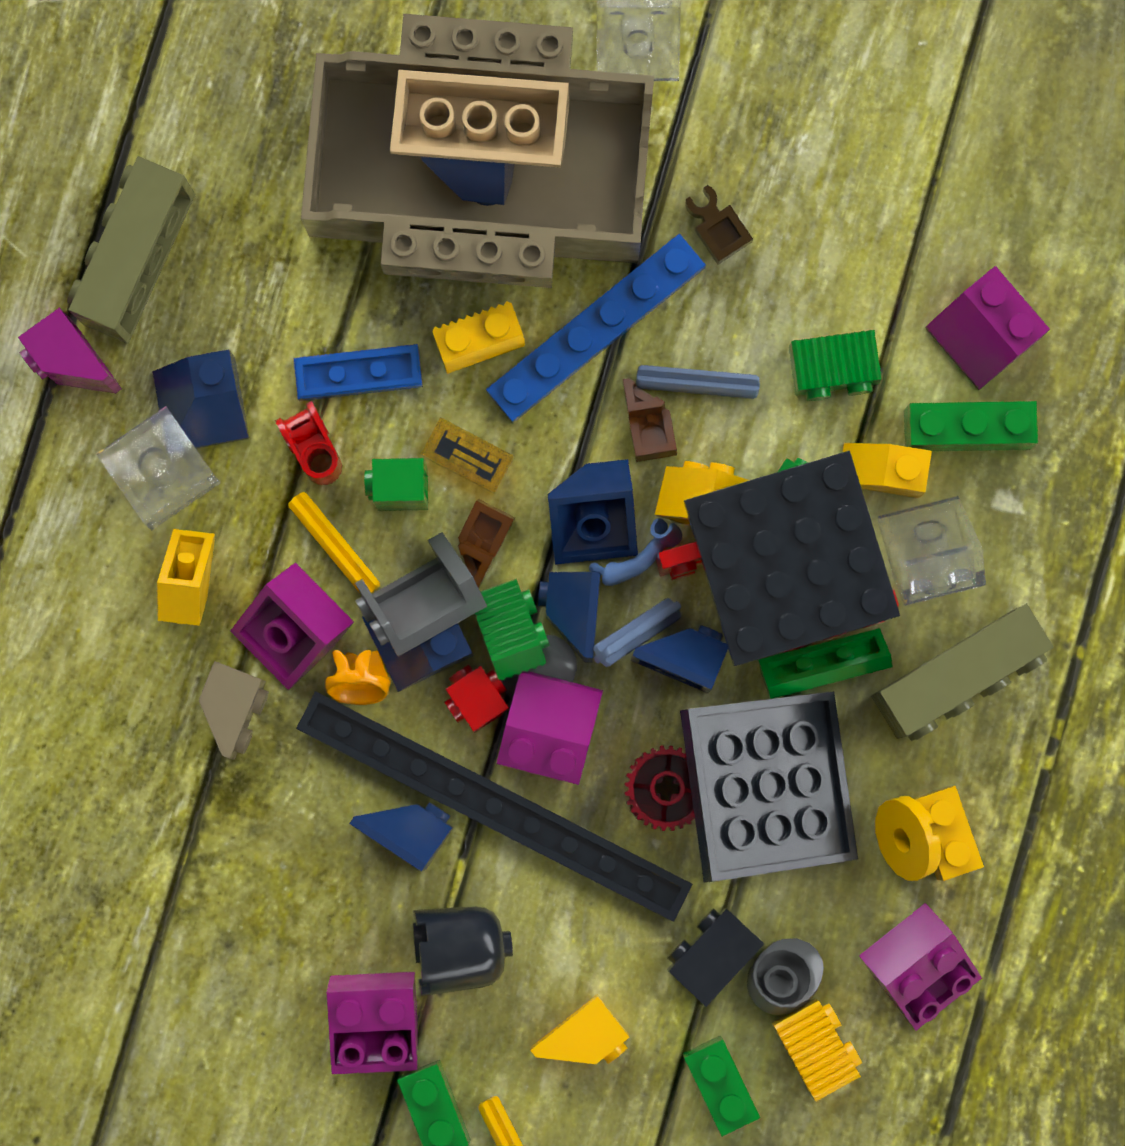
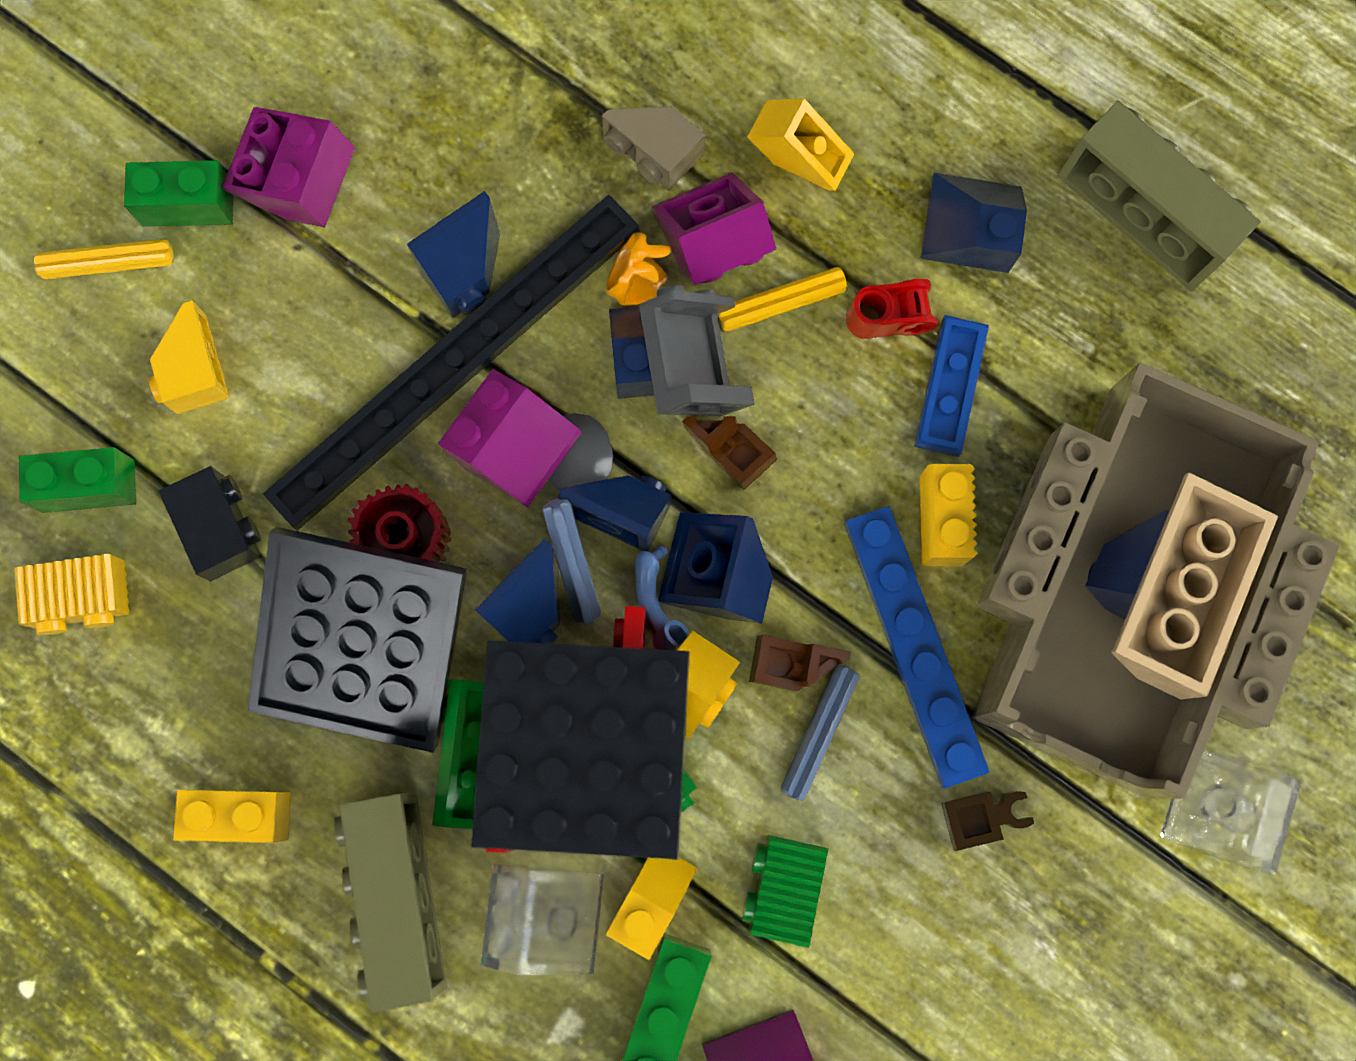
camera: 105 degrees right, 5 degrees down
magenta slope [18,307,122,394] -> none
clear slope [96,406,220,531] -> none
green brick [364,458,428,511] -> none
black cylinder [413,906,513,996] -> none
clear yellow tile [421,417,514,494] -> none
red brick [444,665,509,733] -> none
green brick [475,579,550,680] -> none
dark grey hat [747,938,824,1015] -> none
magenta slope [859,903,982,1031] -> none
yellow tile [875,796,941,881] -> none

